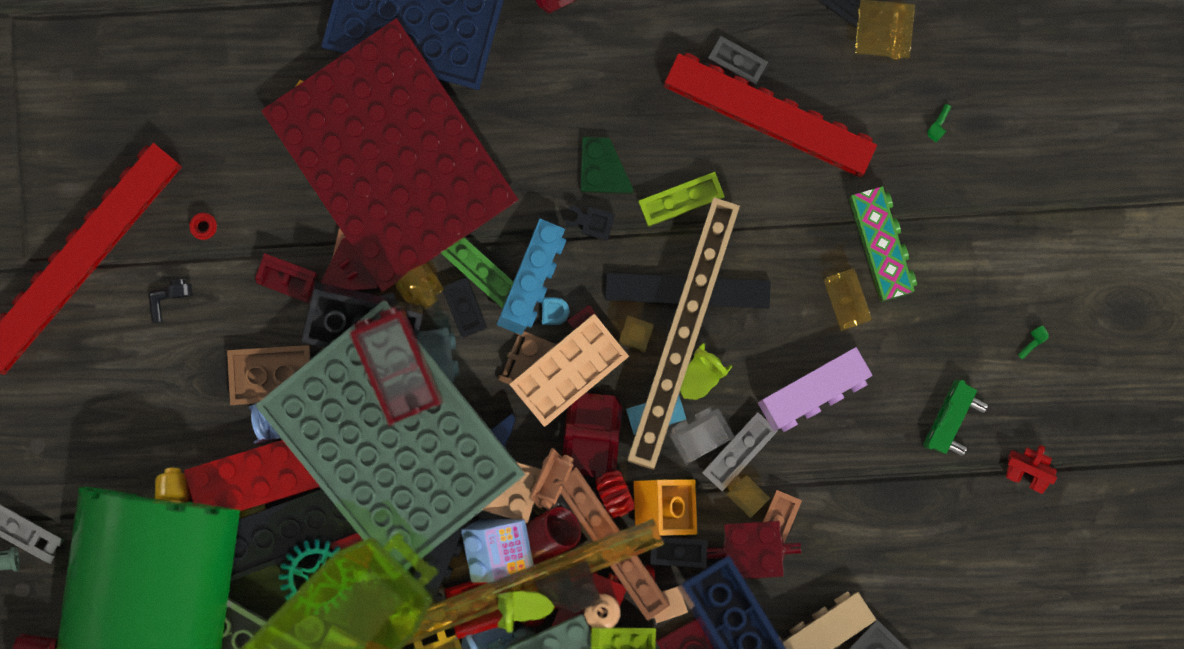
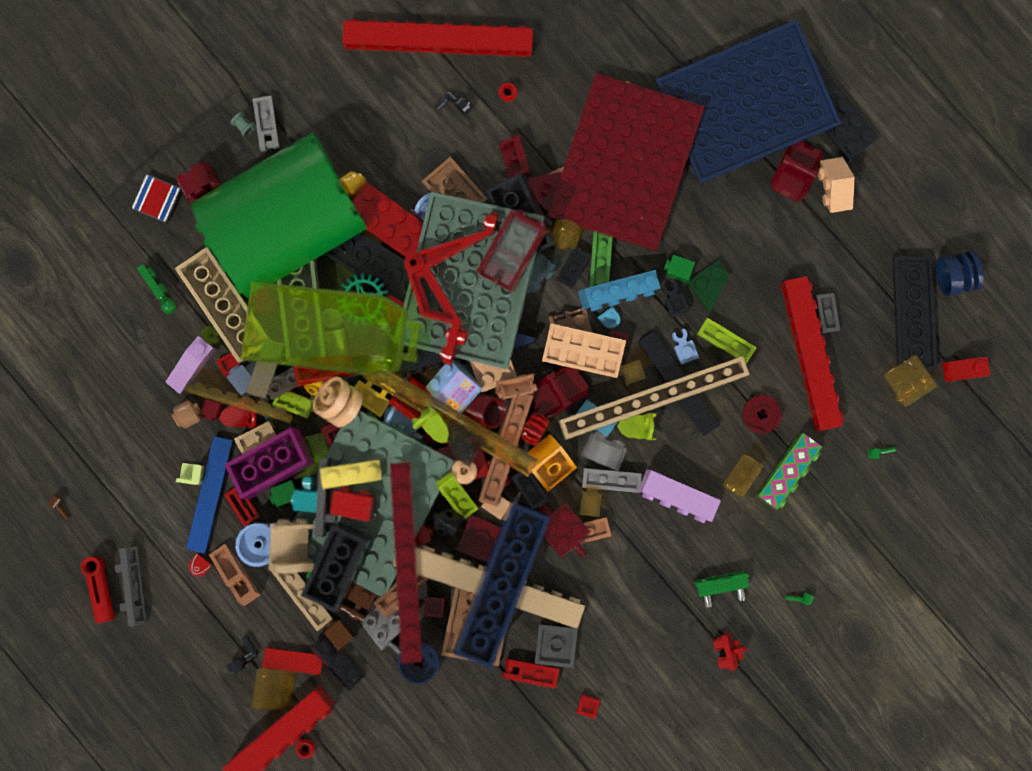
camera: 50 degrees right, 0 degrees up
none -> red piece [404,212,499,365]
none -> green brick [664,255,695,283]
none -> light blue plate [672,329,699,365]
none -> dark red plate [742,395,782,434]

